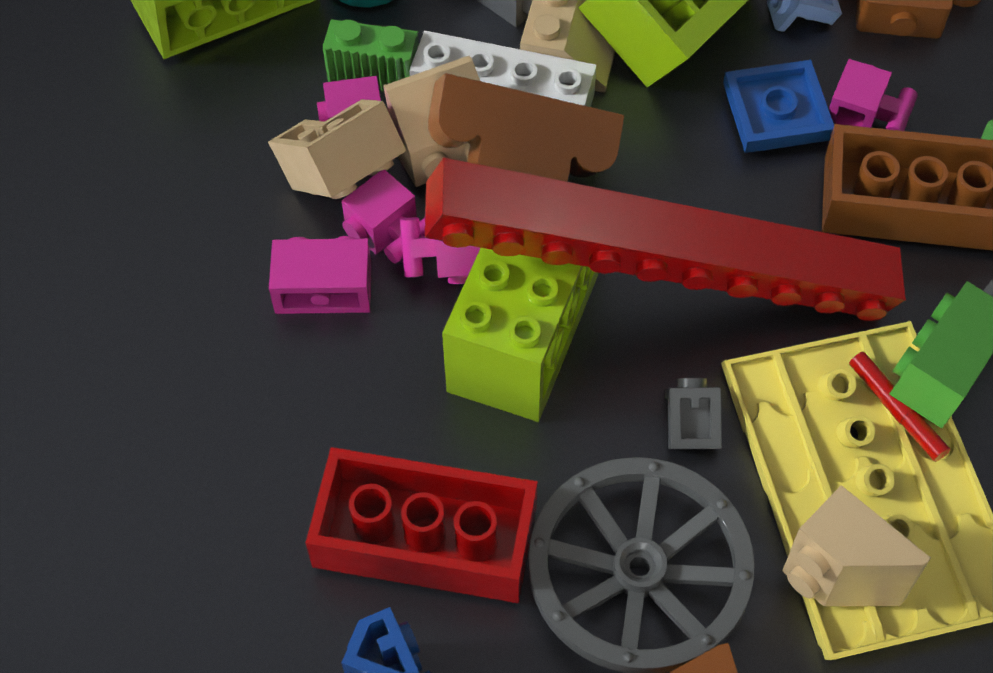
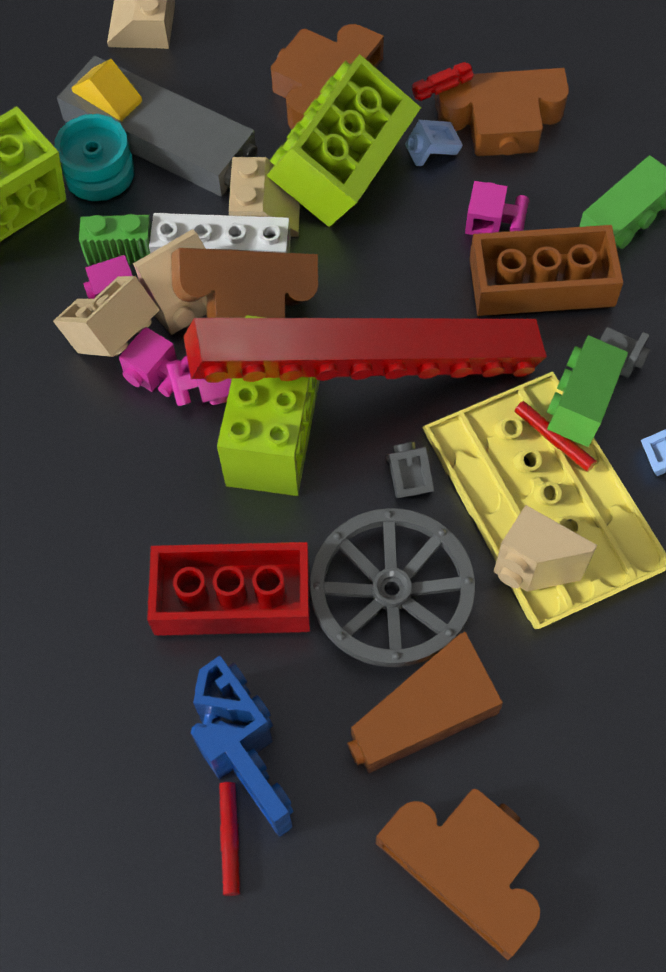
camera: 10 degrees left, 5 degrees up
dark pink brick [269,236,372,314] -> none
blue plate [723,60,834,153] -> none

